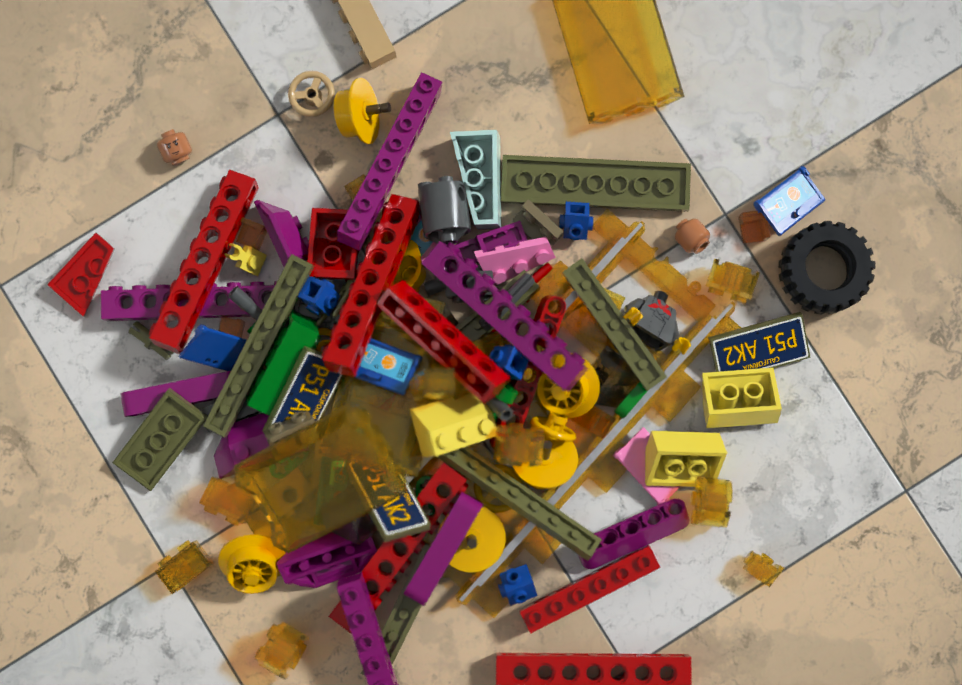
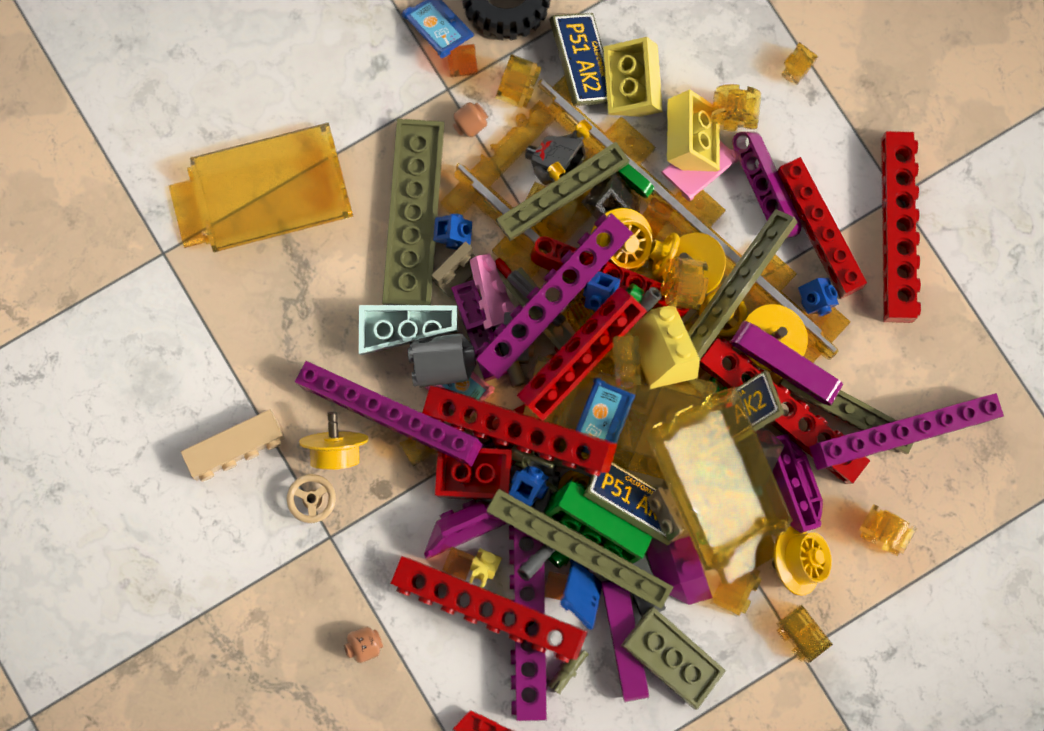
camera: 95 degrees left, 5 degrees down
yellow piece [392,240,427,292] -> none

